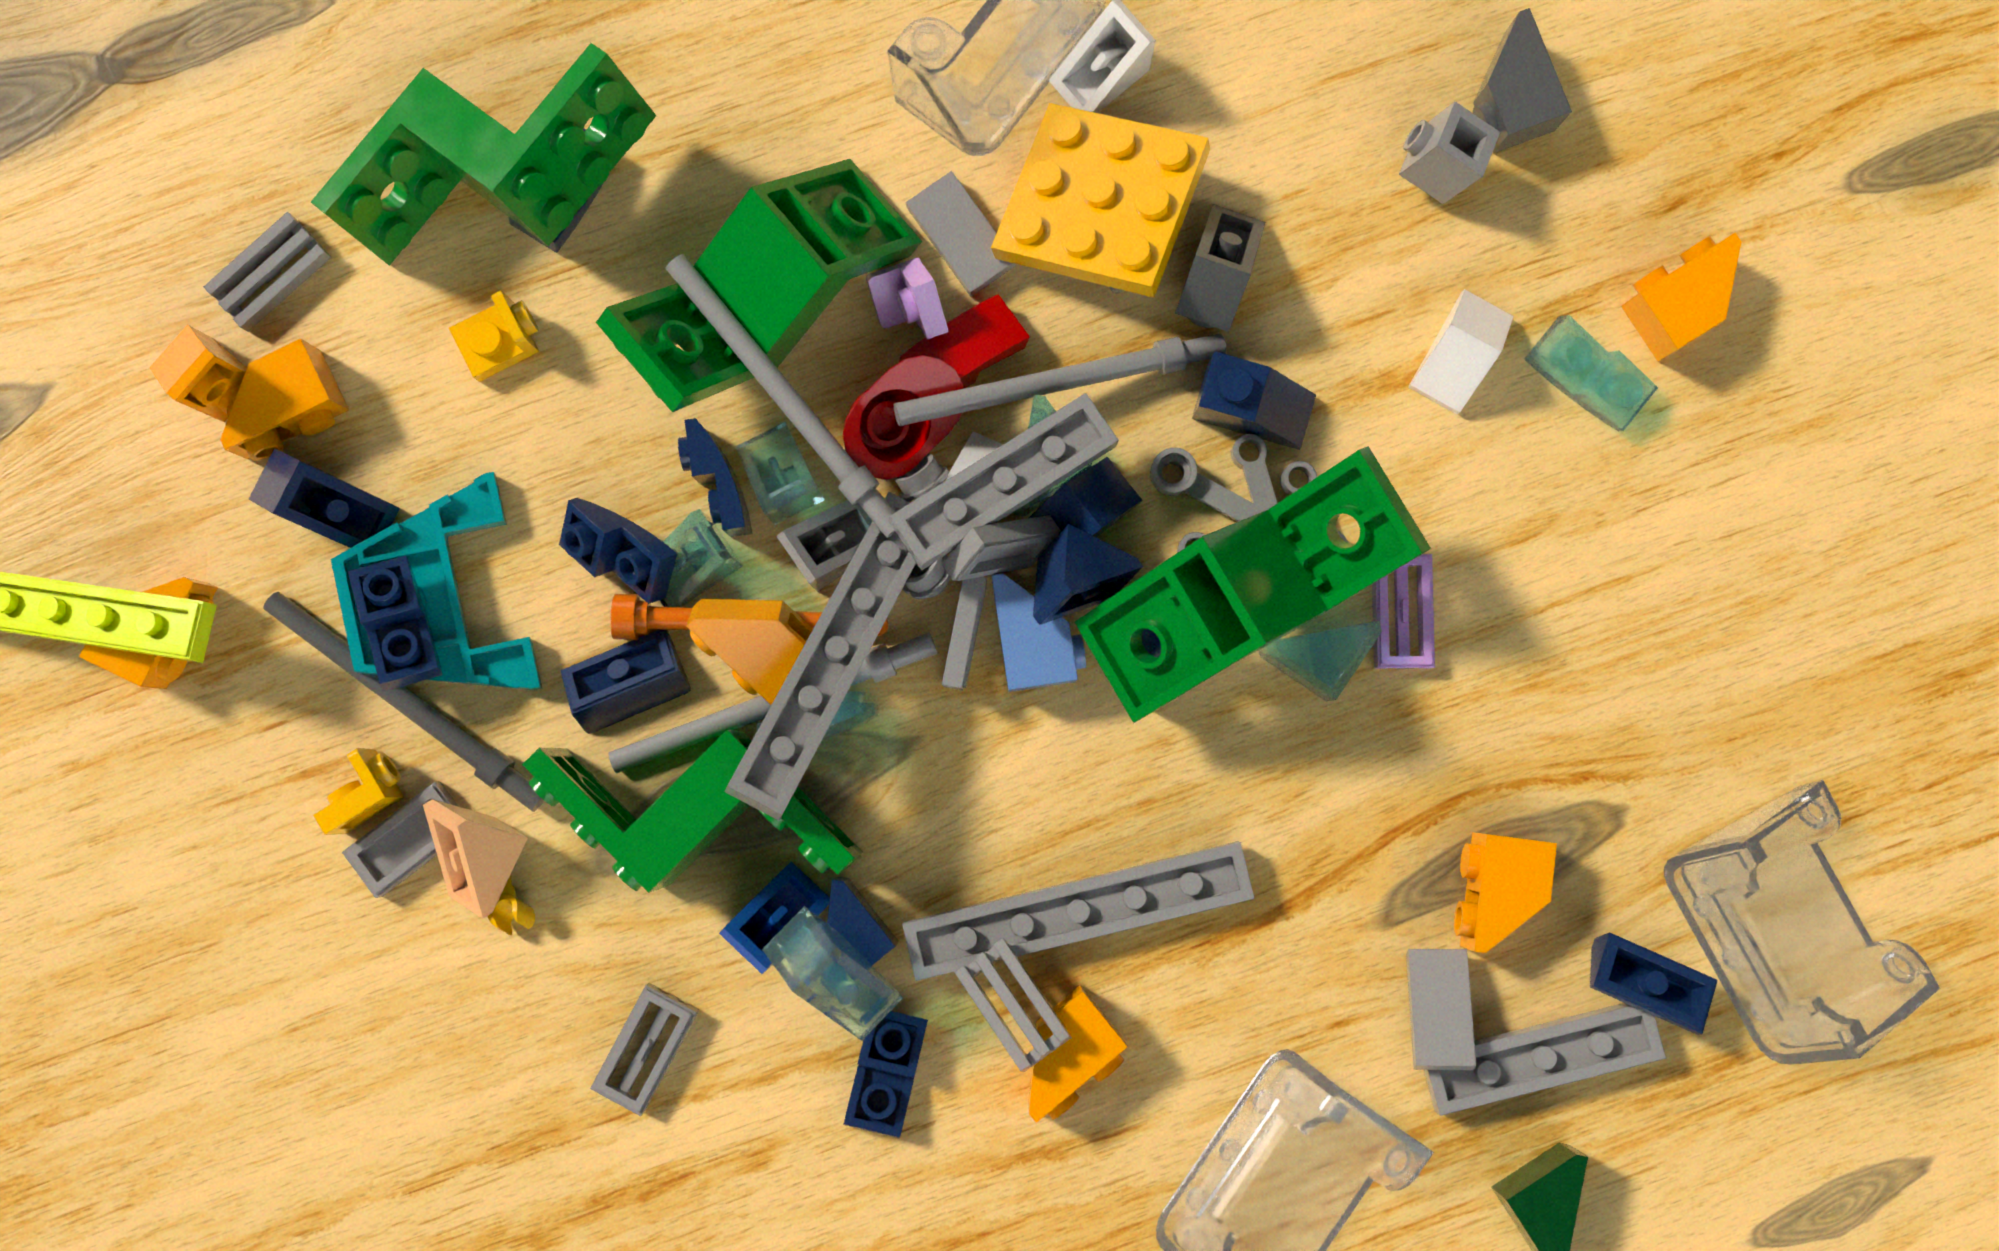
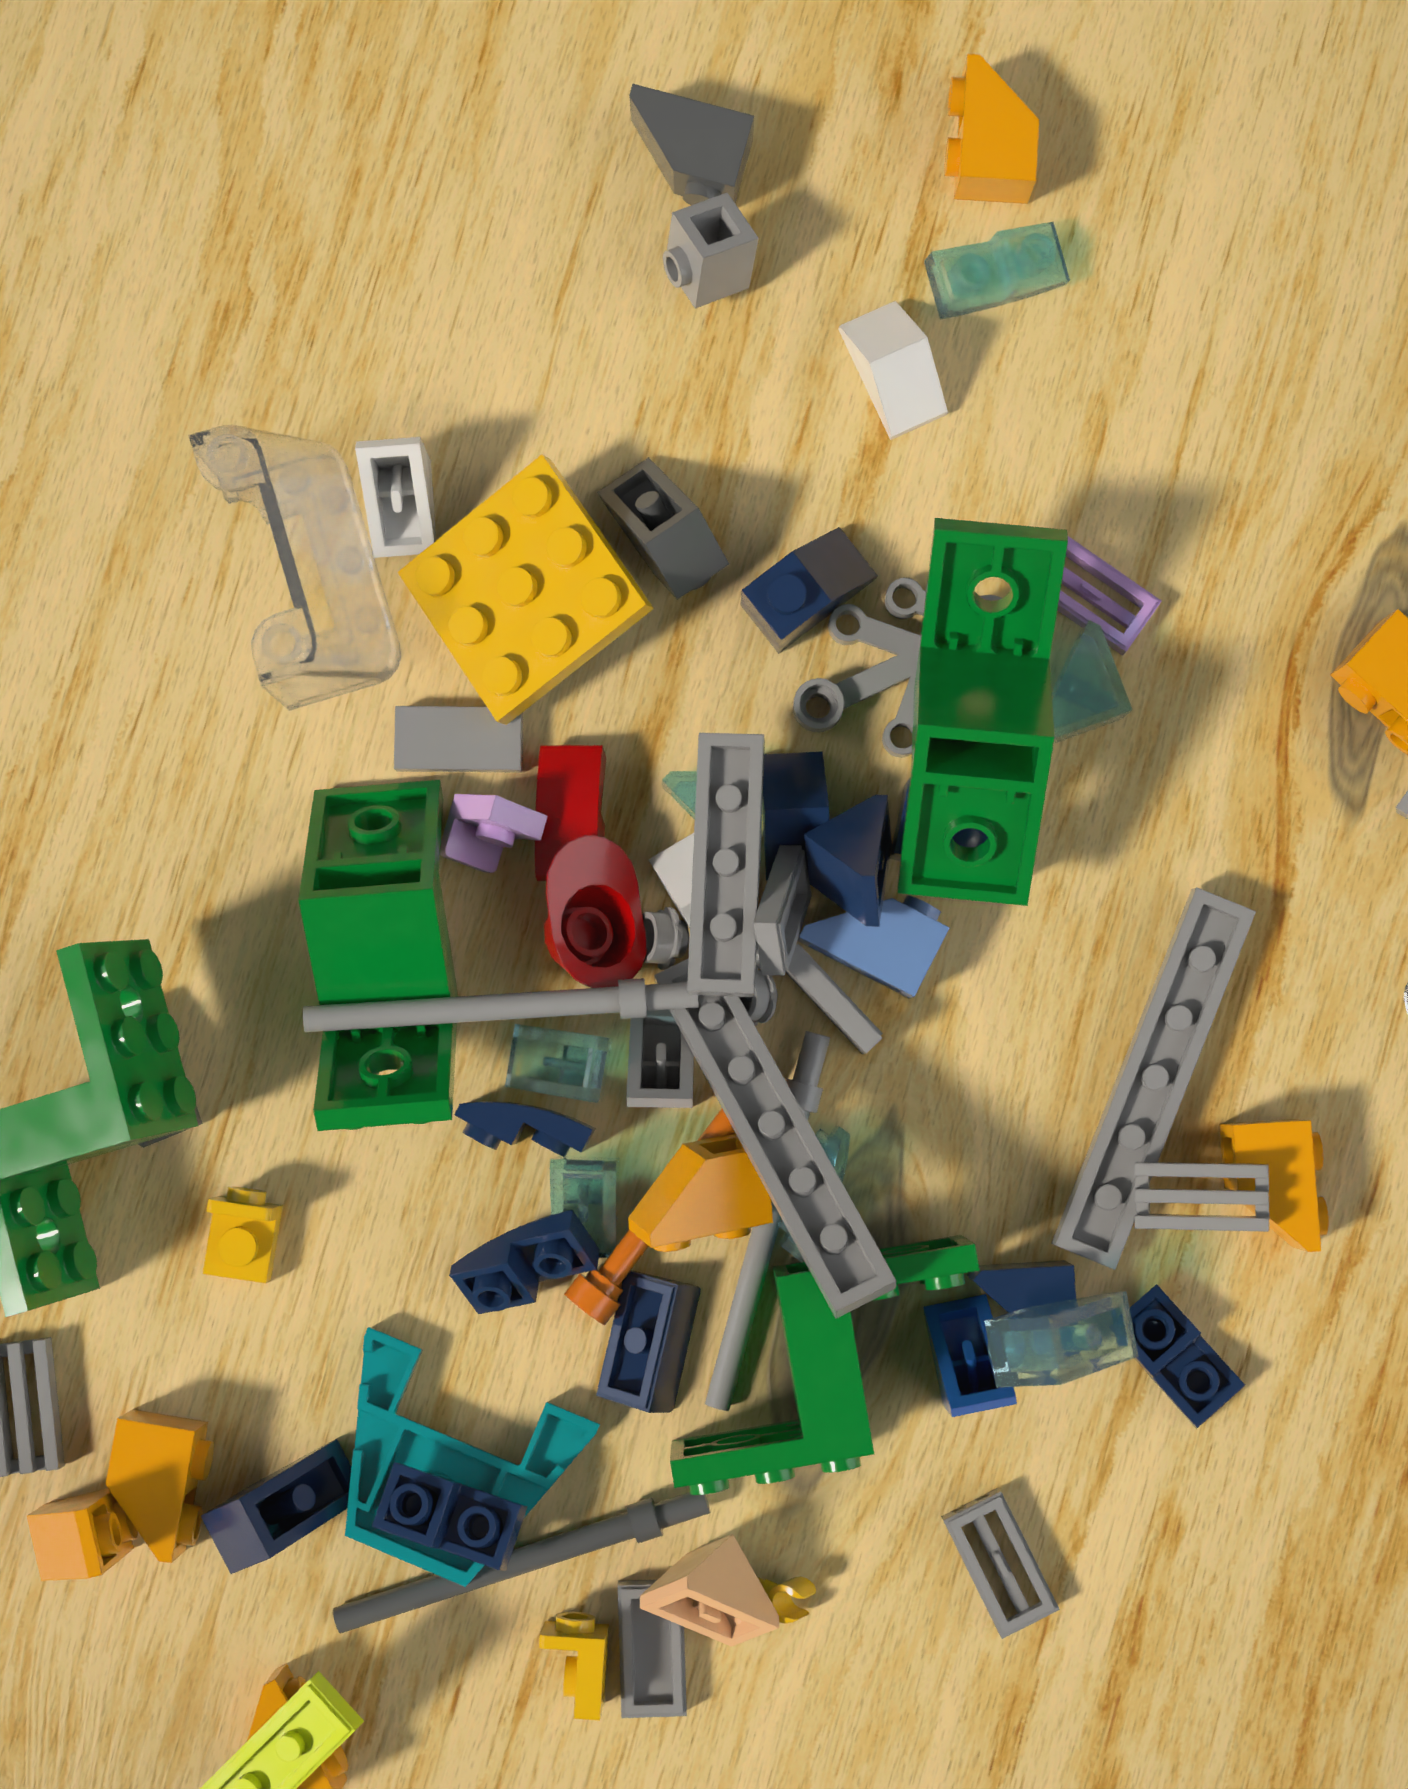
camera: 55 degrees left, 0 degrees up
light grey bar [894,333,1226,426] -> none

